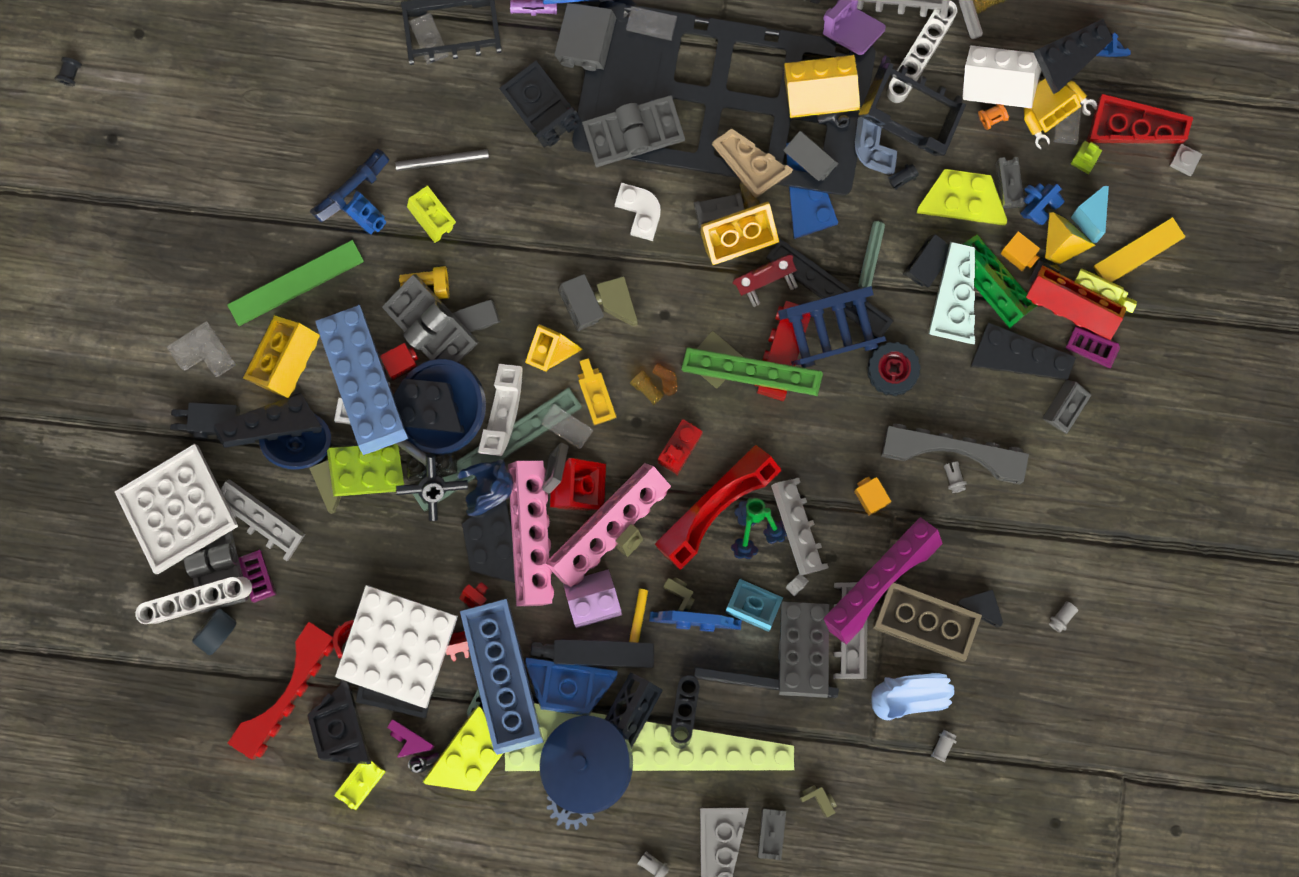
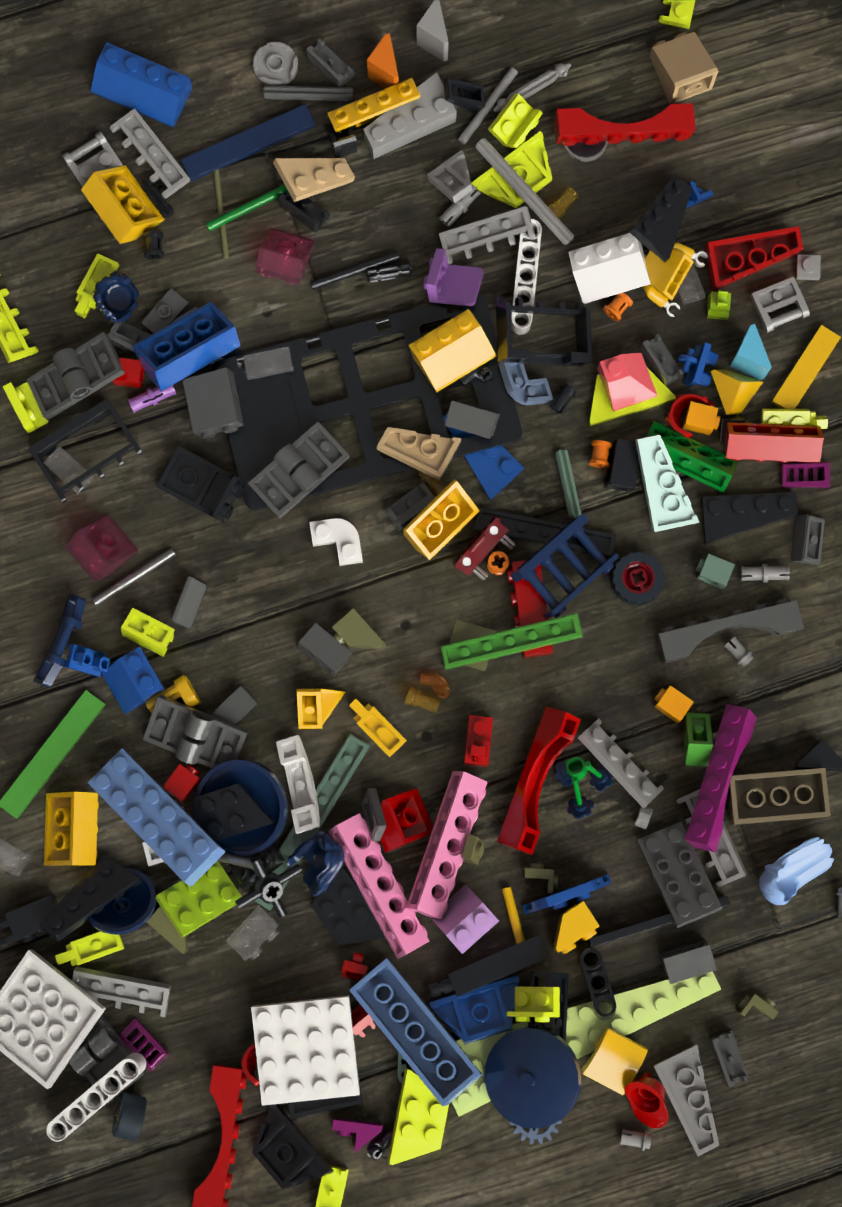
camera: 25 degrees left, 0 degrees up
clear plate [541,404,593,449] -> none
medium azure slope [725,579,783,632] -> none
none -> neon yellow hinge [55,931,125,966]
none -> clear pink slope [65,515,138,582]
none -> blue slope [101,647,166,714]
none -> dark grey slope [171,576,206,629]
none -> clear bracket [226,905,280,961]
none -> orange bush [487,551,509,576]
none -> neon yellow bracket [507,987,560,1022]
none -> yellow slope [553,901,599,954]
none -> yellow slope [582,1027,648,1095]
none -> orange bush [588,440,612,468]
none -> coral slope [597,353,658,412]
none -> red piece [625,1072,669,1129]
none -> dark grey hinge [659,940,717,984]
none -> red helmet [665,394,714,439]
none -> bright green slope [684,713,713,766]
none -> sand green brick [696,554,735,589]
none -> light grey pin [741,564,790,583]
none -> light grey plate [750,277,810,333]

